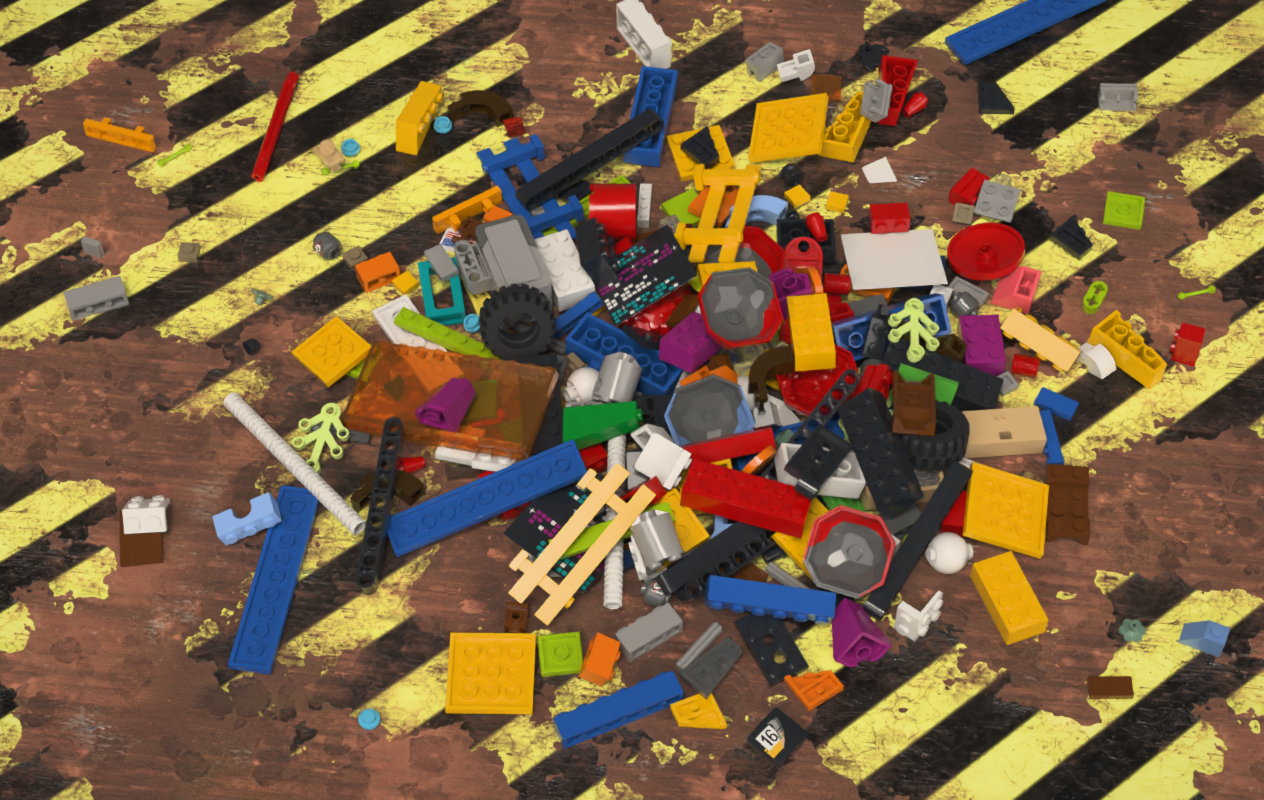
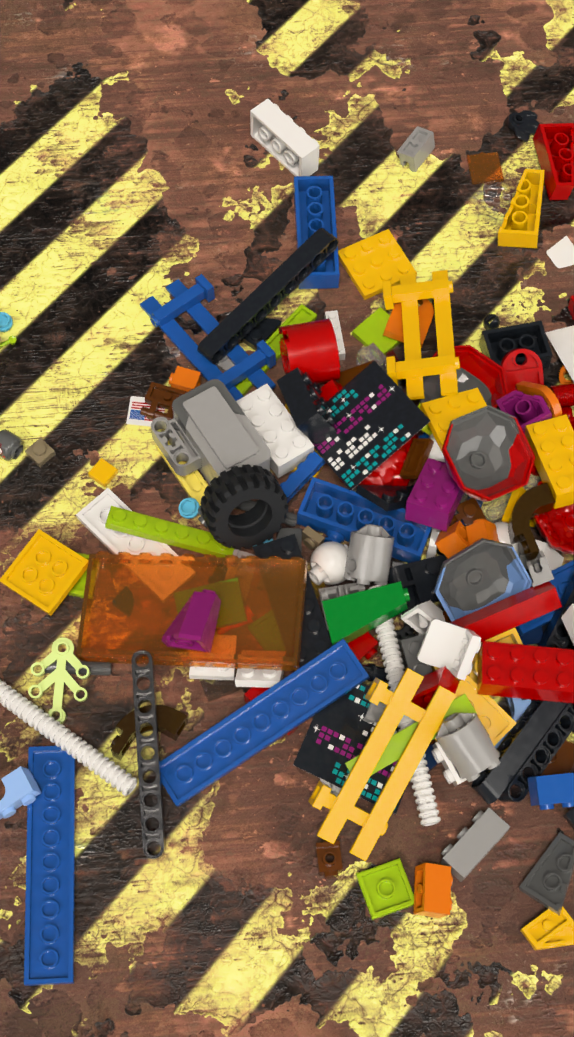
camera: 15 degrees left, 10 degrees up
orange brick [355,252,400,293] -> none
medium azure plate [358,709,380,730] -> none
yellow wedge [396,81,444,155] -> none
red cone [399,456,425,474] -> none
teal piece [418,257,466,326] -> none
light grey tile [424,244,459,282] -> none
light orange hinge [432,185,502,234] -> none
medium azure plate [434,116,452,133] -> none
yellow plate [445,633,536,714] -> none
dark brown arch [447,90,514,127] -> none
clear red tile [503,117,525,138] -> none
blue brick [553,670,684,749] -> none
dark grey head [640,578,672,607] -> none
light grey axle [676,622,722,671] -> none
black wing [680,126,719,169] -> none
light blue arch [725,195,788,228] -> none
orange tile [741,446,777,476] -> none
yellow plate [748,93,829,163] -> none
sand green tile [774,429,794,450] -> none
white brick [777,49,815,82] -> none
black wheel [780,163,803,187] -> none
yellow tile [784,184,811,208] -> none
red cone [805,212,828,242] -> none
yellow tile [826,191,849,213] -> none
light grey hinge [860,79,892,123] -> none

